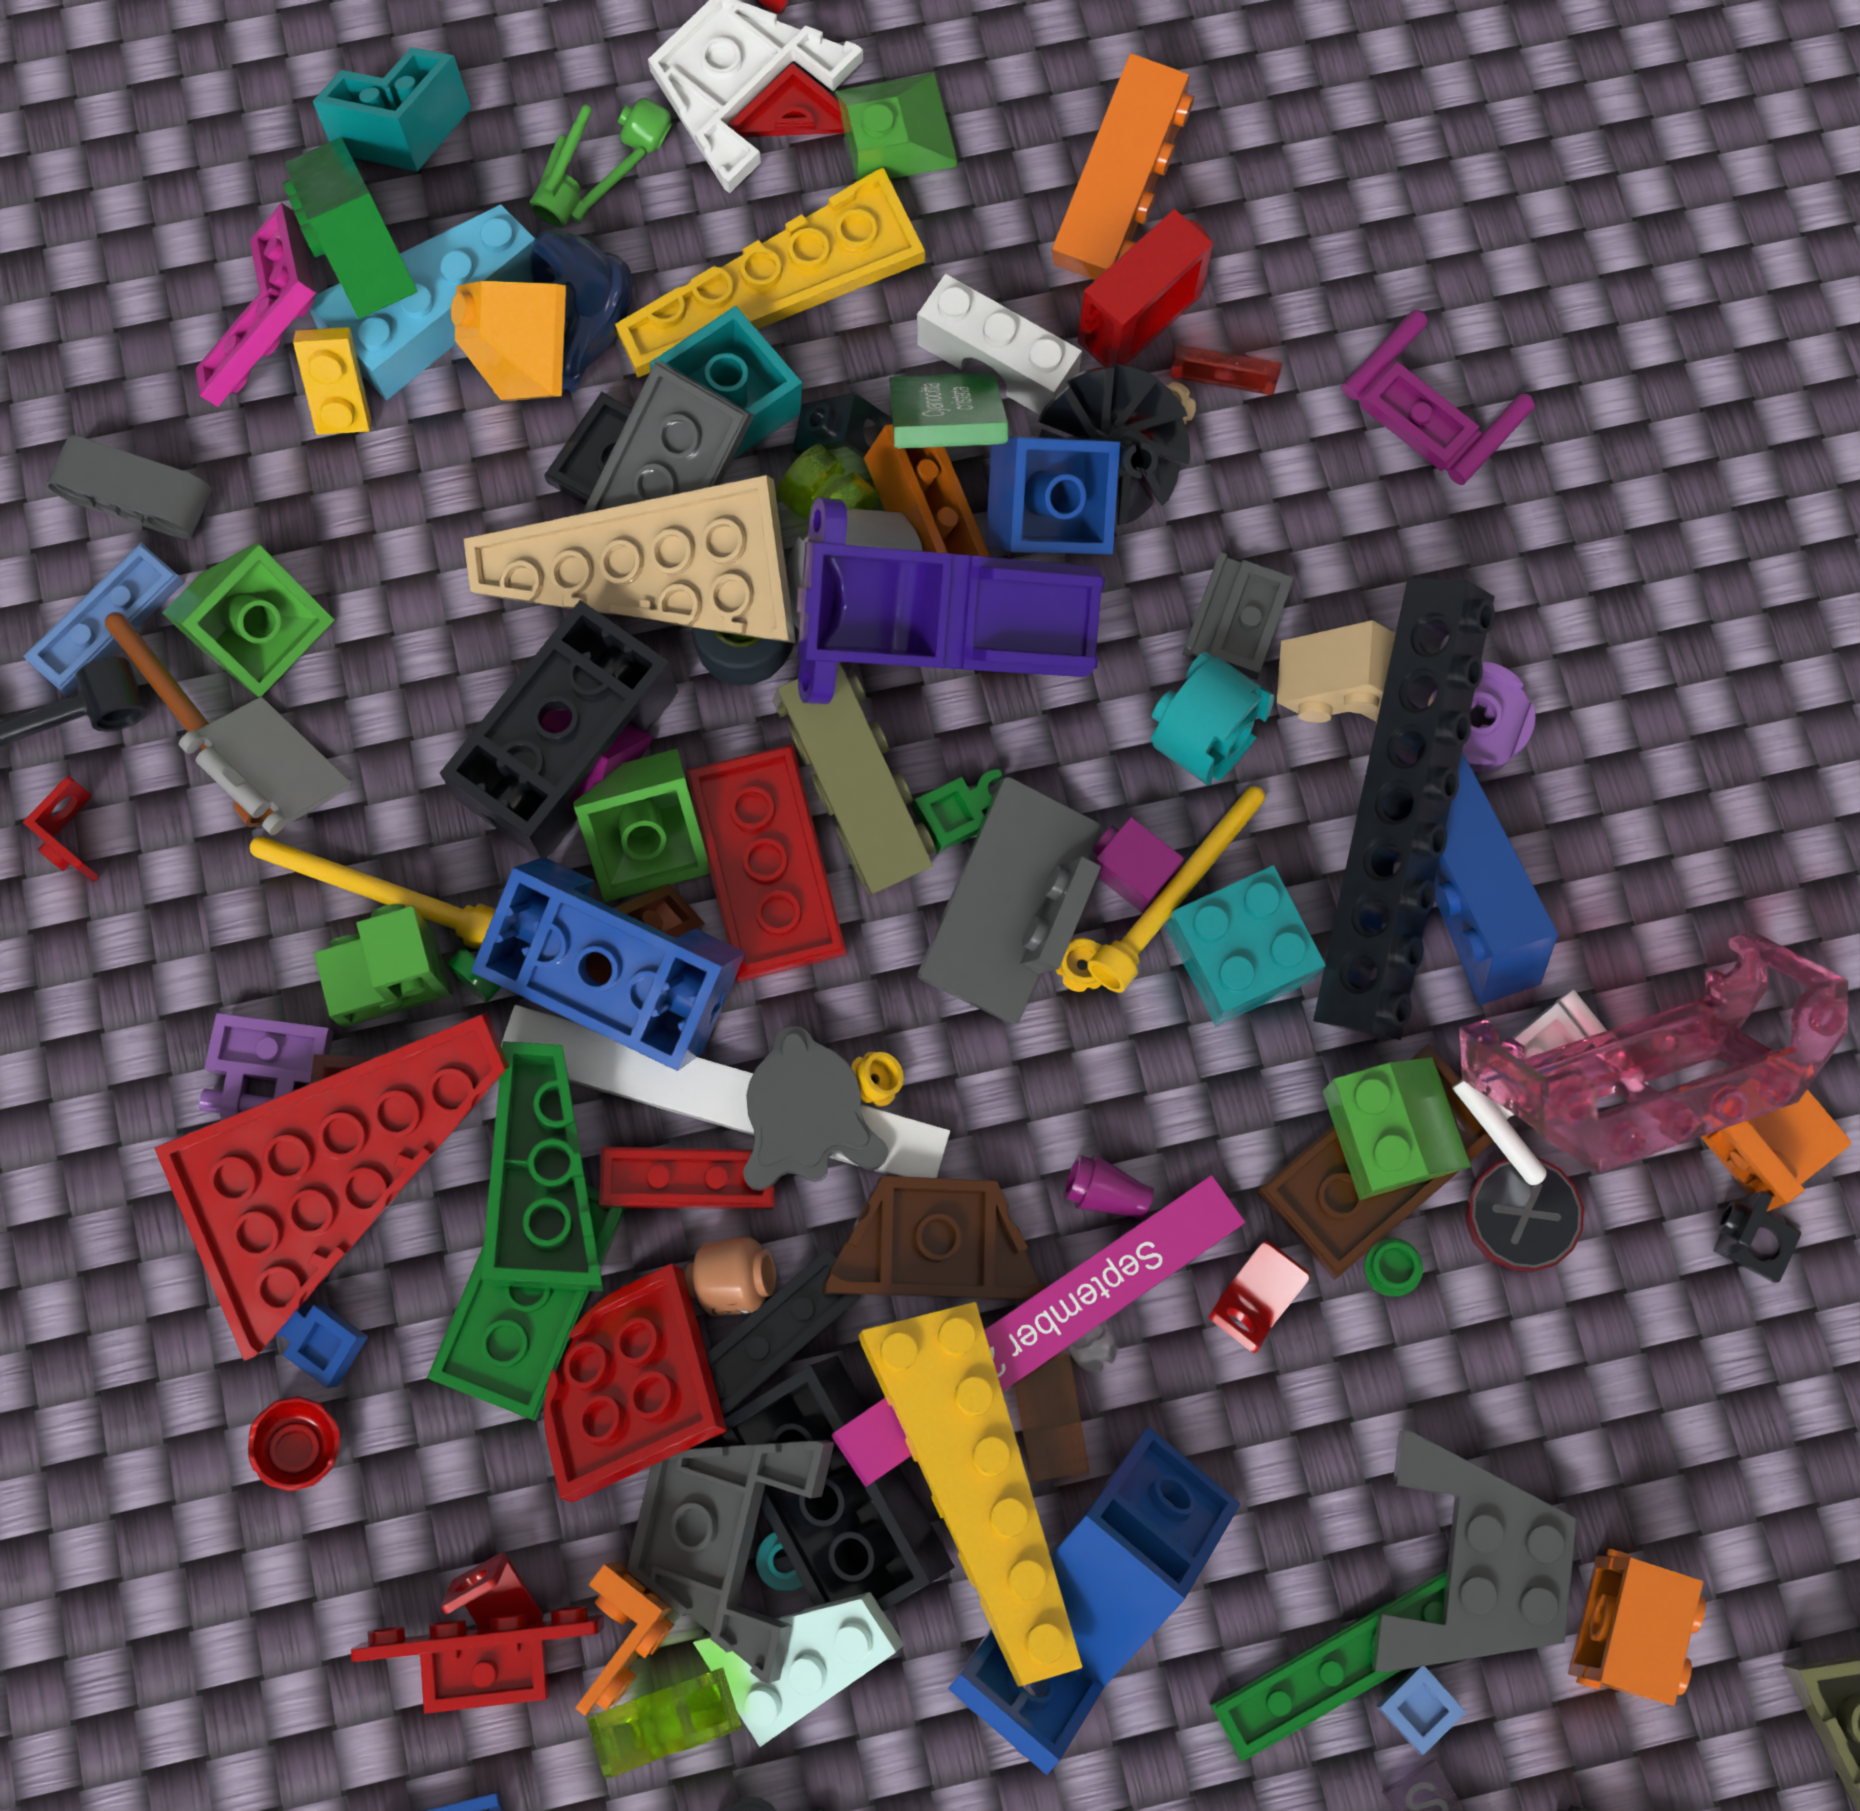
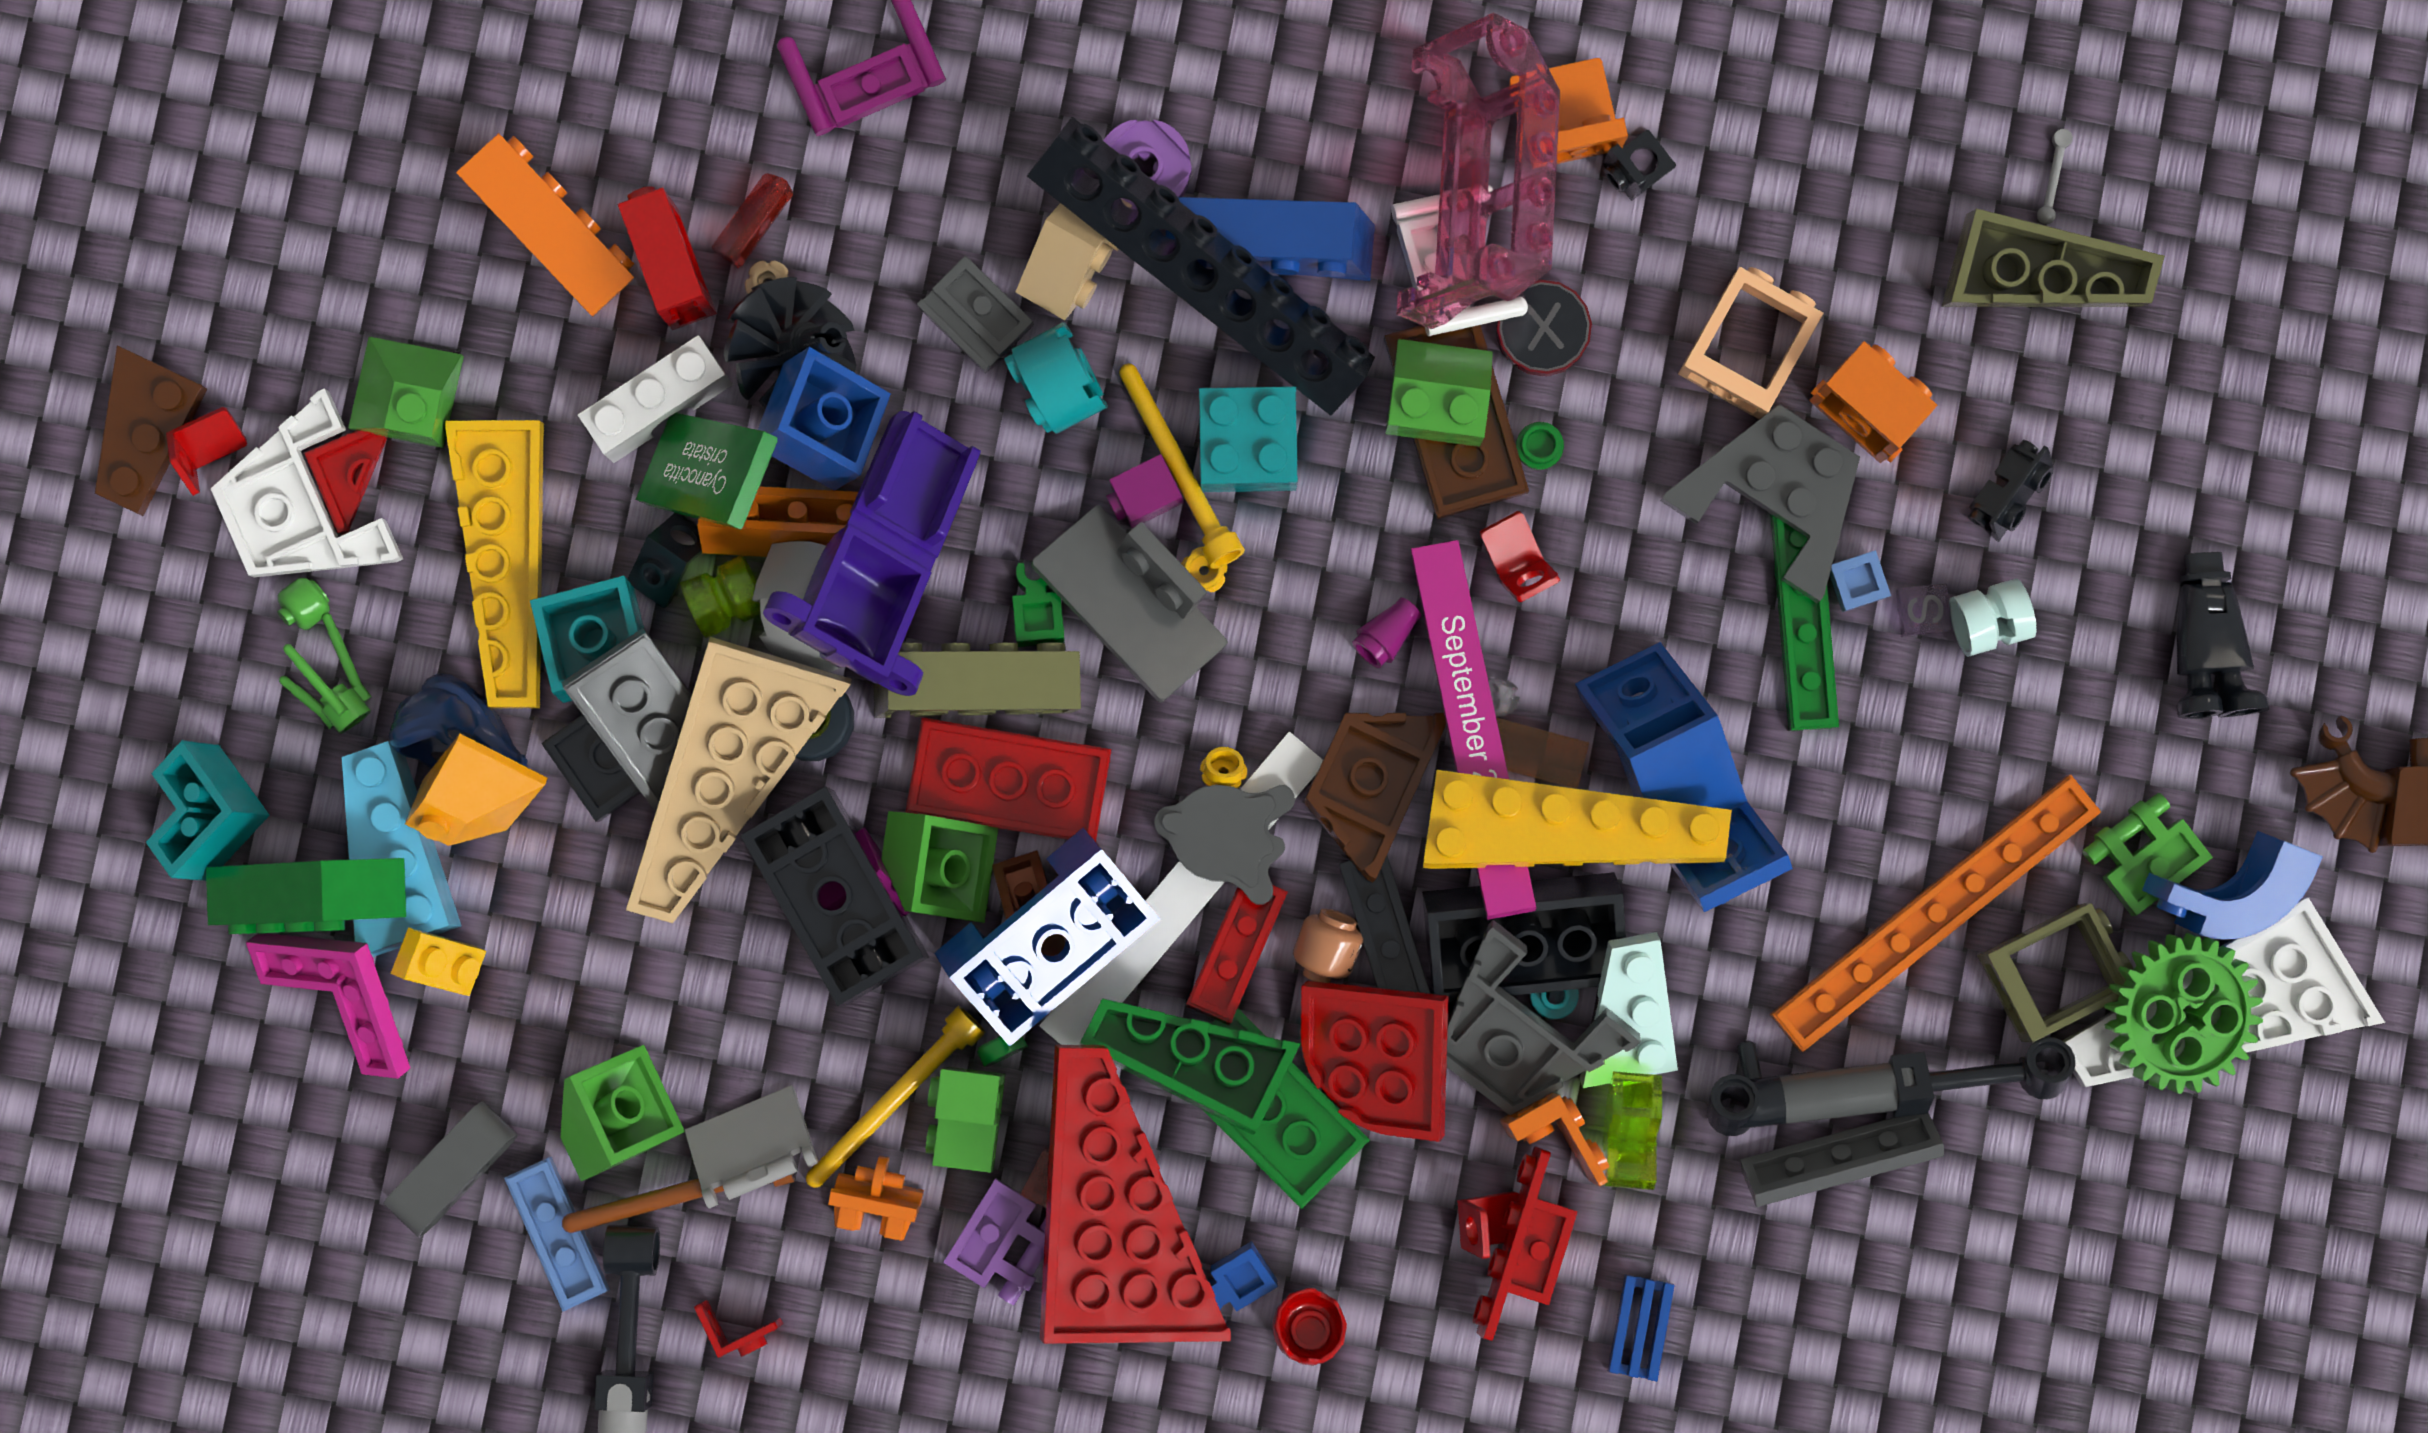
camera: 65 degrees left, 10 degrees up
none -> orange hips [828,1156,924,1241]
none -> light nougat window [1678,266,1824,420]

